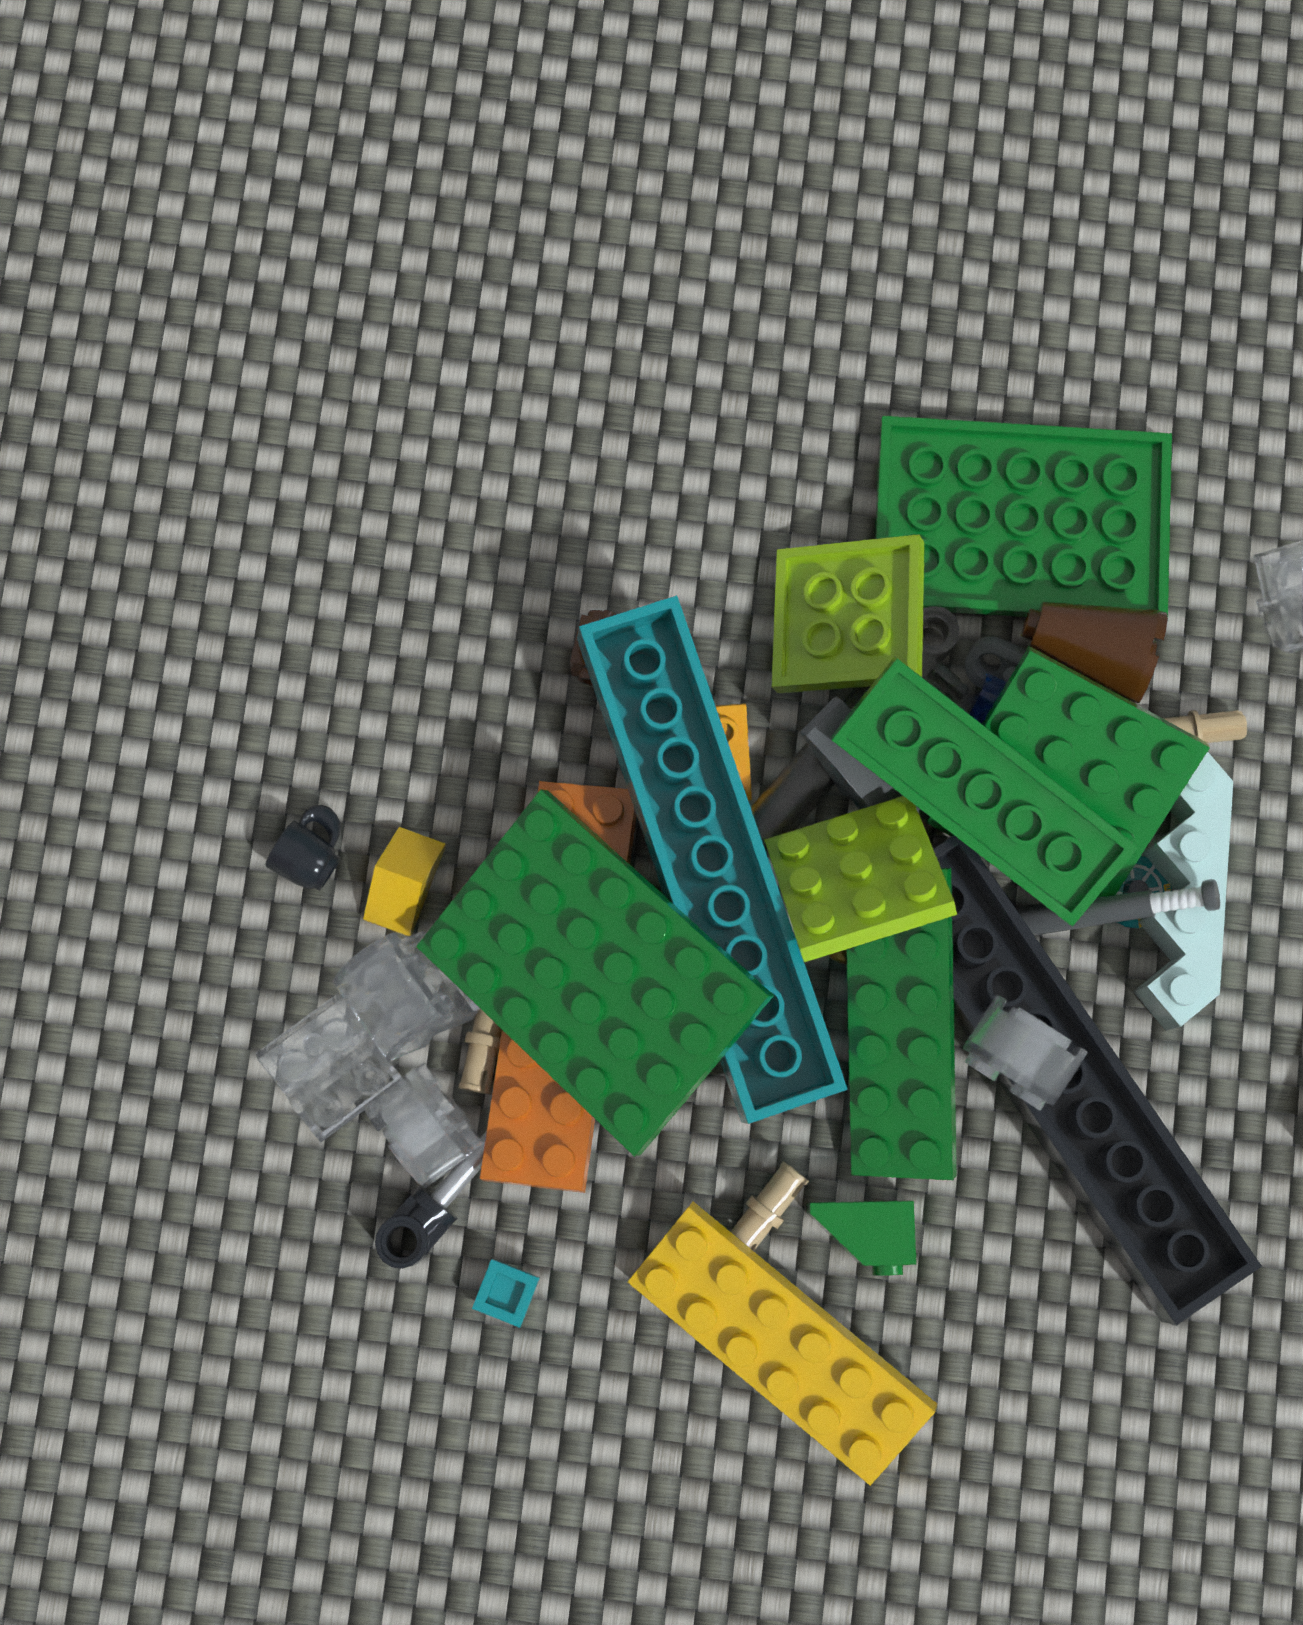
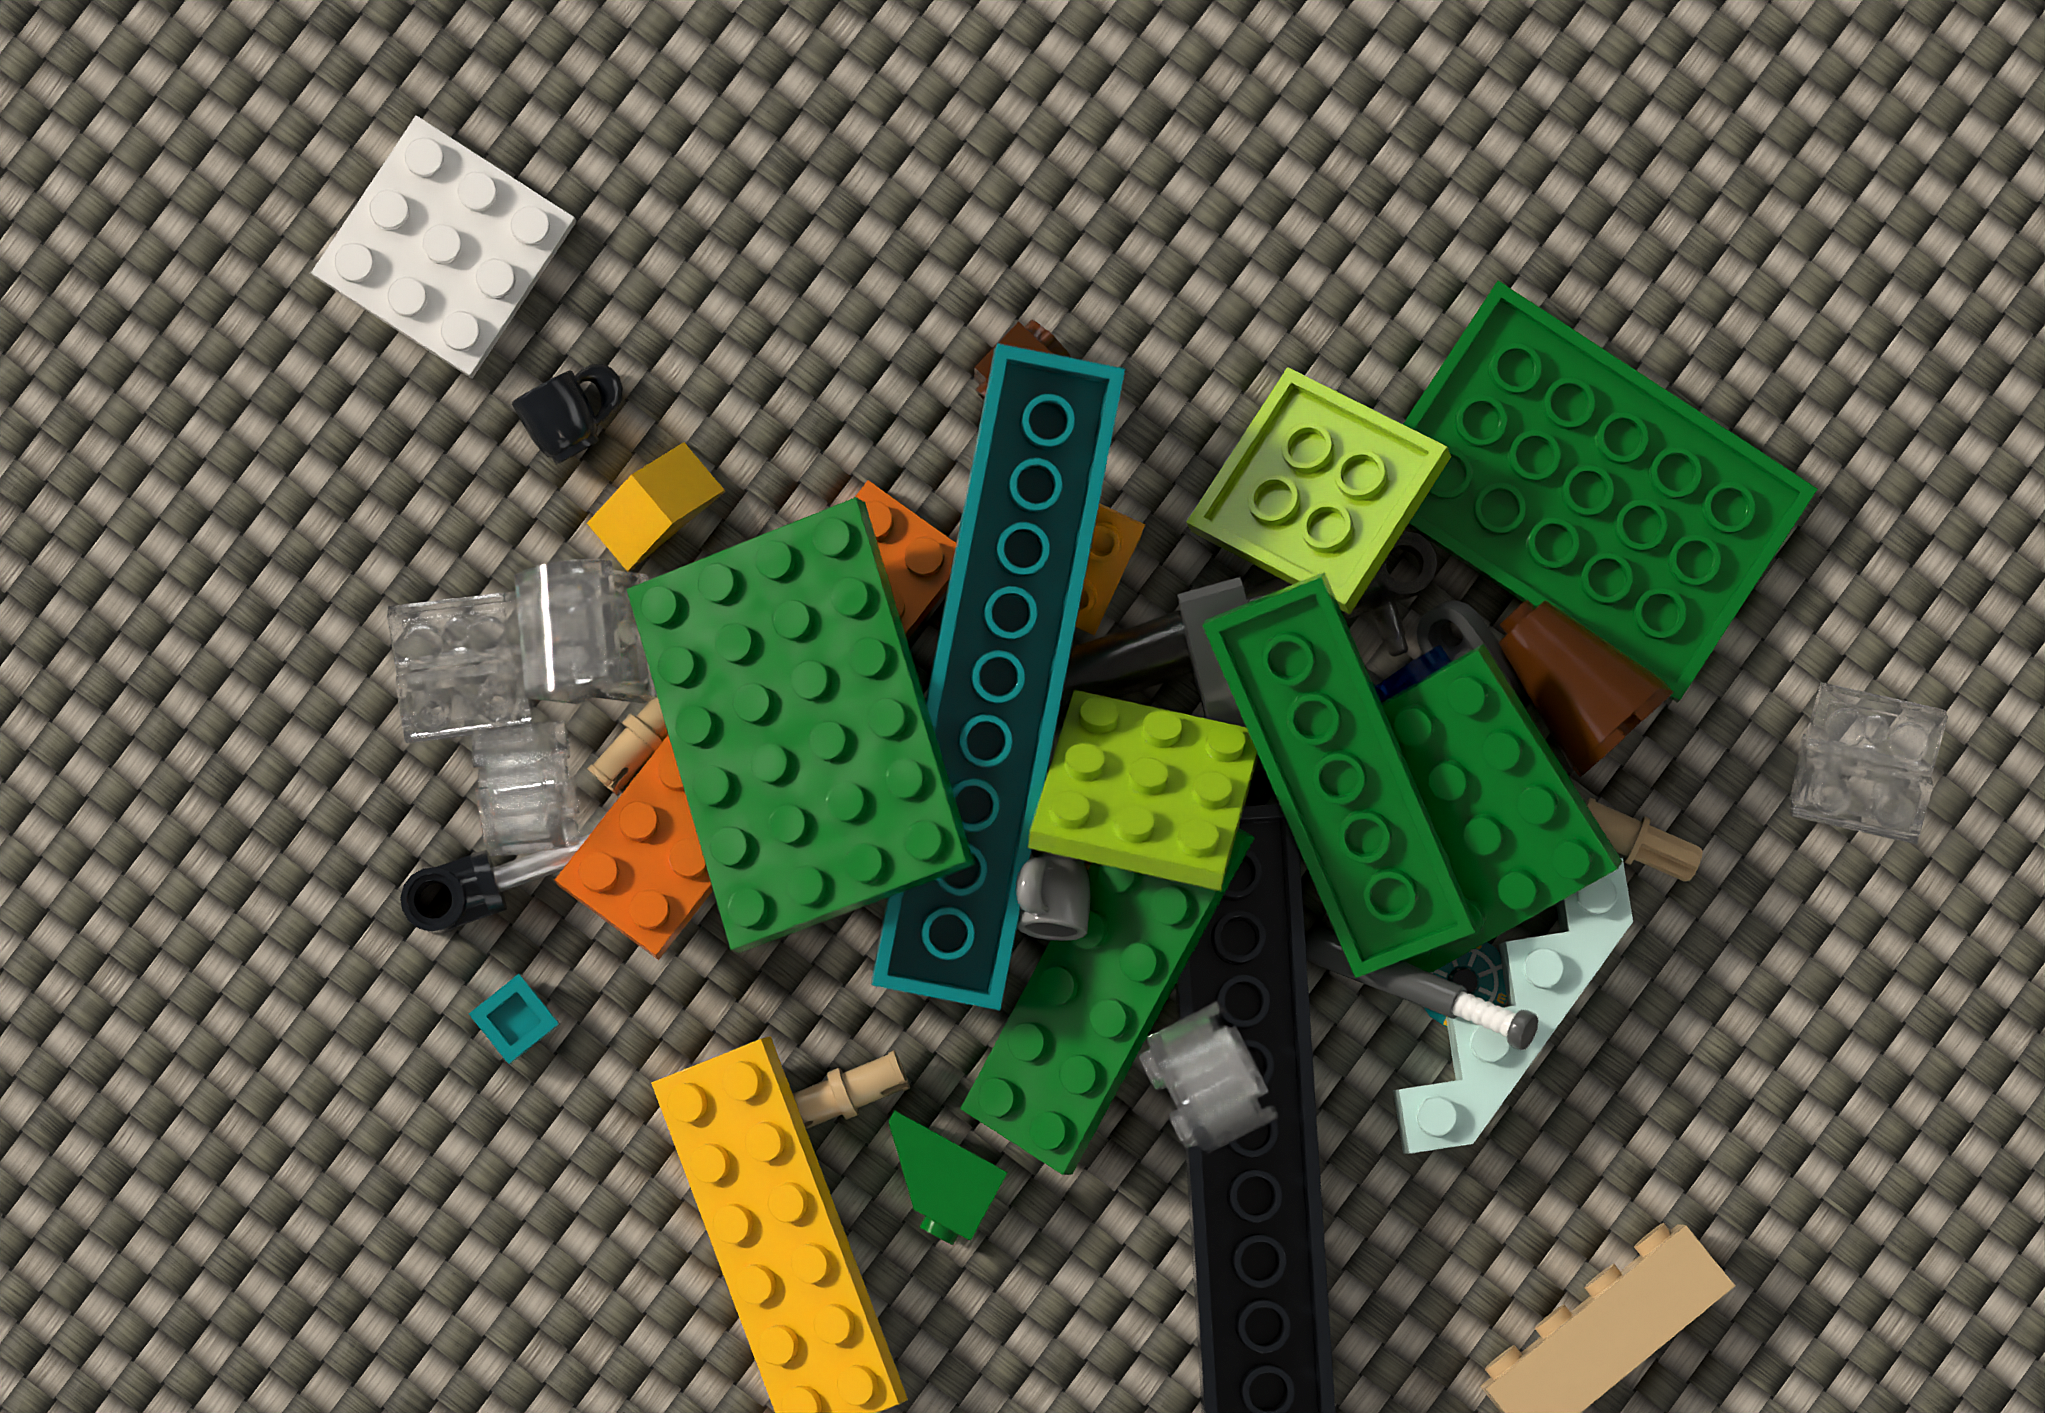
camera: 25 degrees right, 5 degrees up
none -> white plate [311,116,576,379]
none -> light grey piece [1016,850,1091,941]

